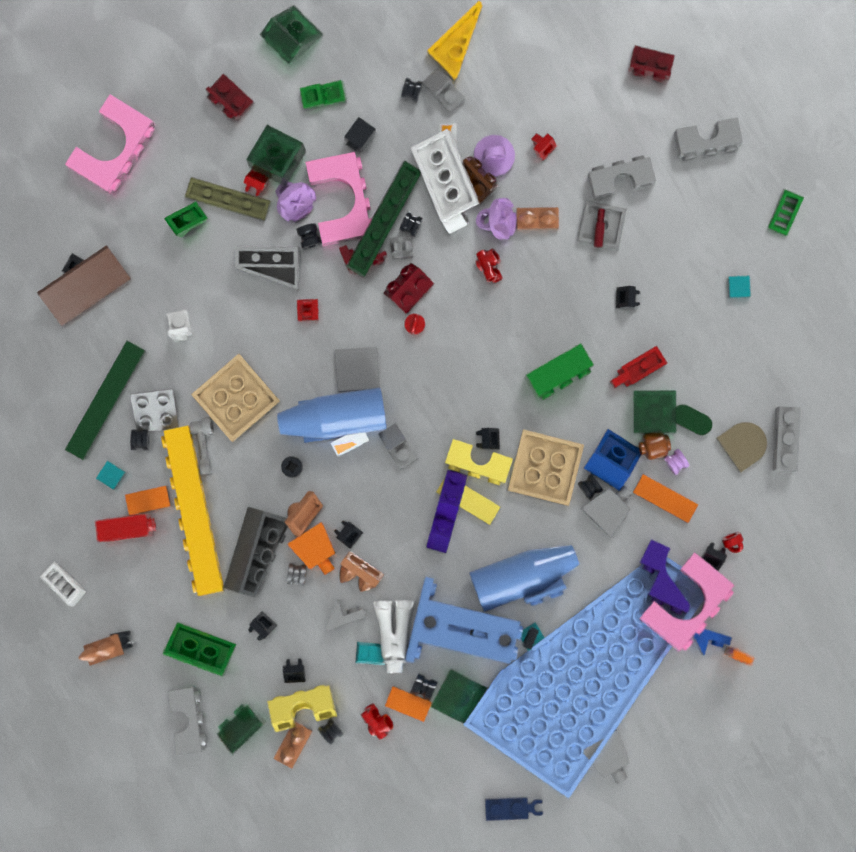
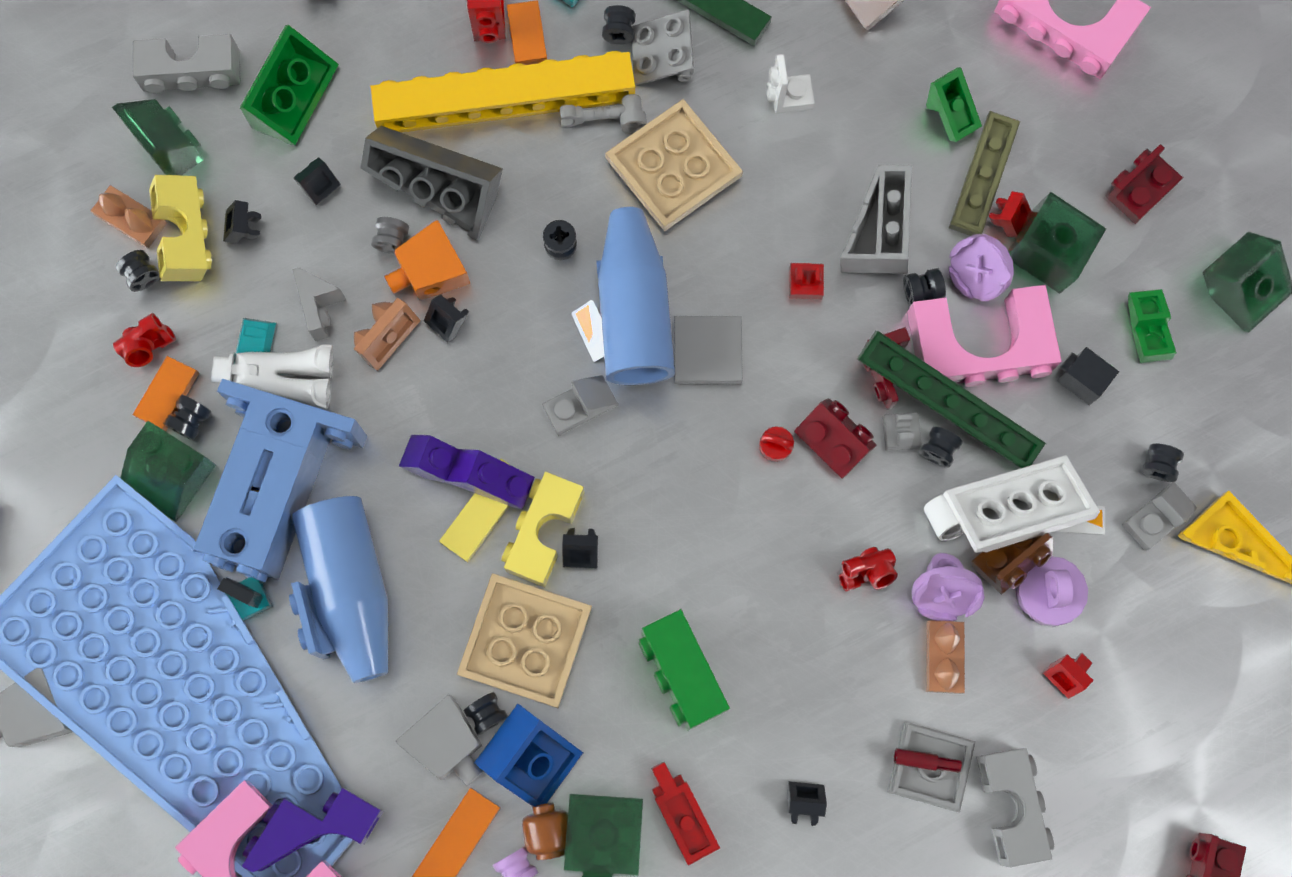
camera: 90 degrees right, 10 degrees down
nougat tile [285,491,323,537] -> none

